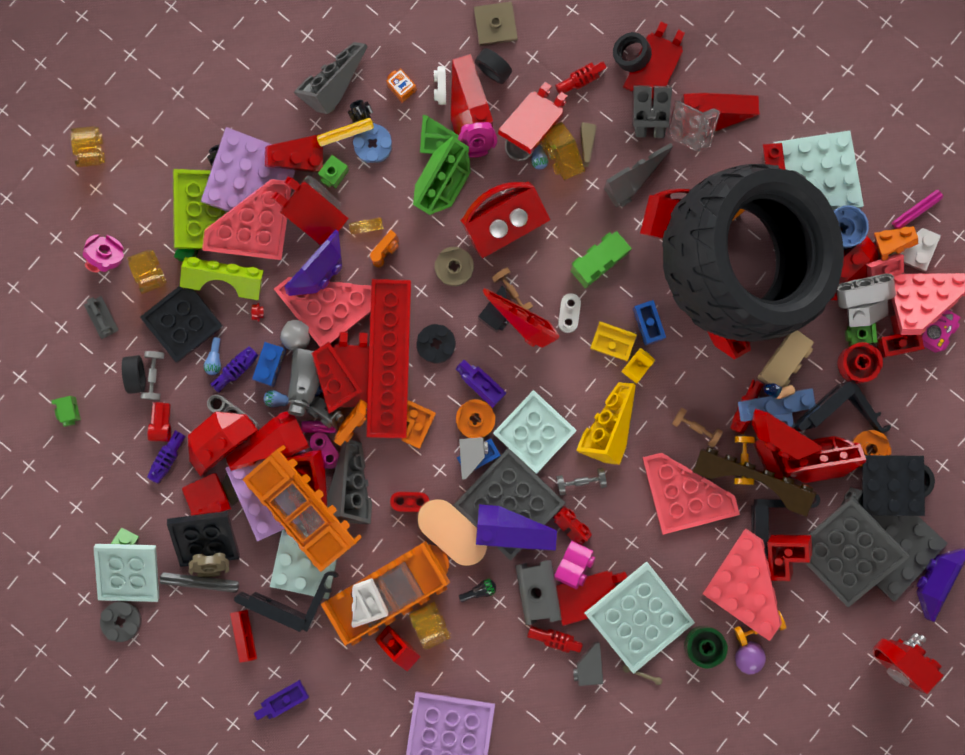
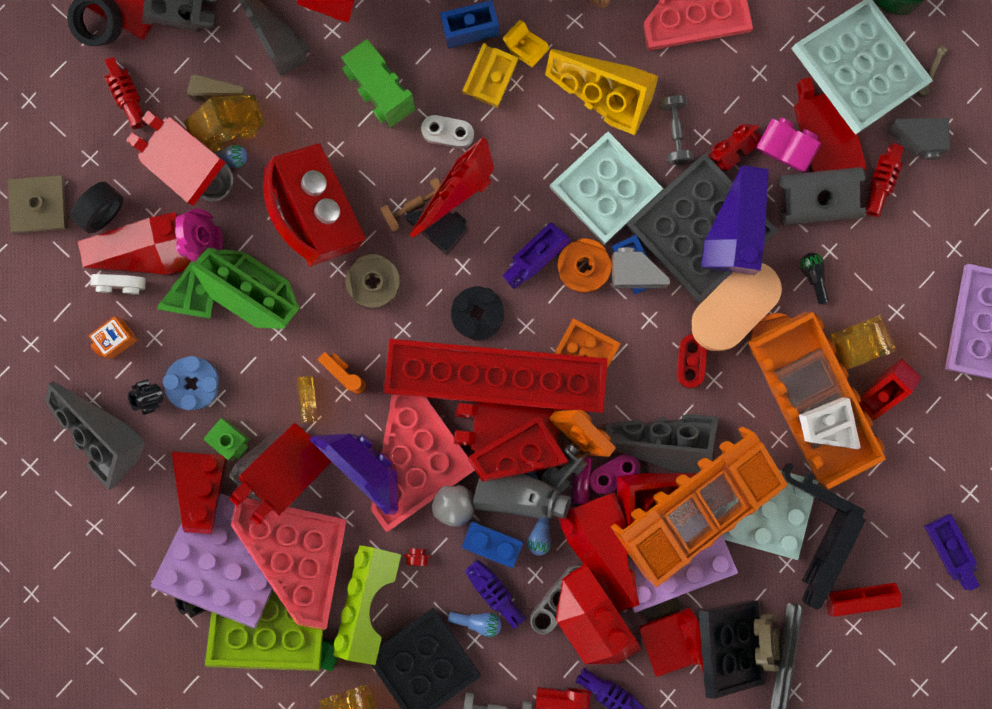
camera: 90 degrees left, 0 degrees up
yellow axle [317,118,374,146] -> none

